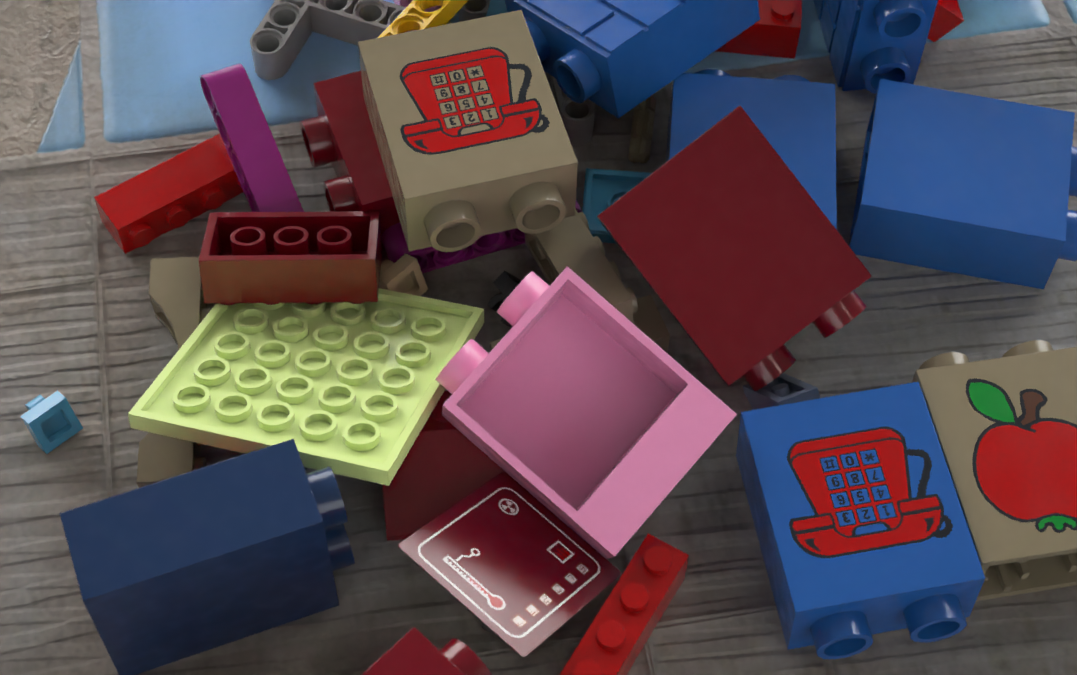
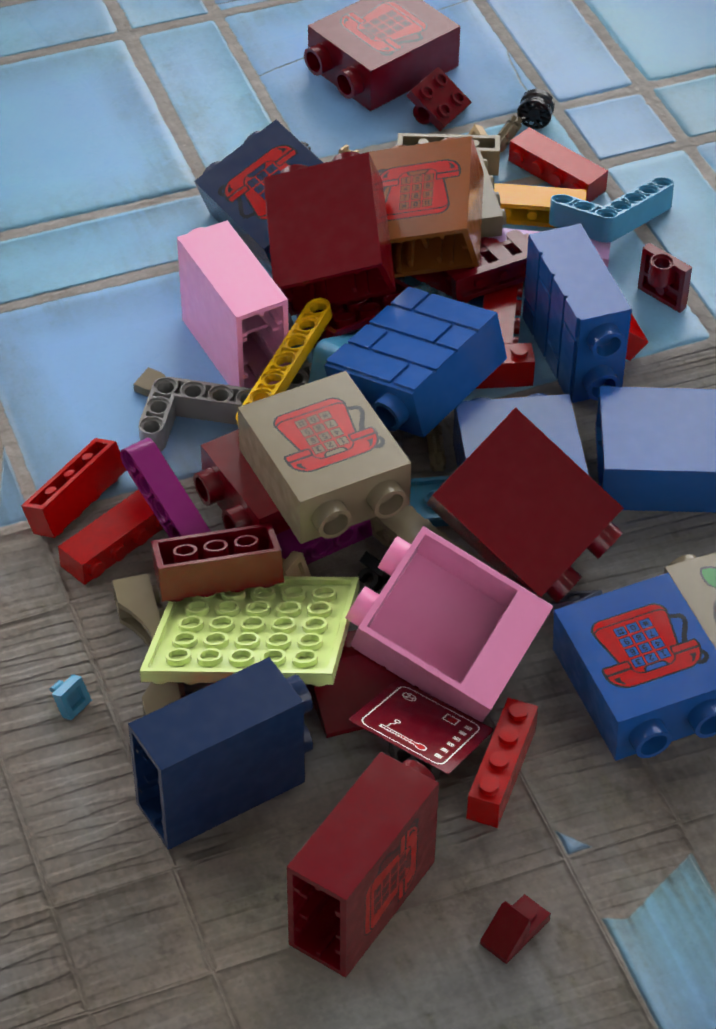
camera: 10 degrees left, 10 degrees down
none -> red brick [21,438,127,538]

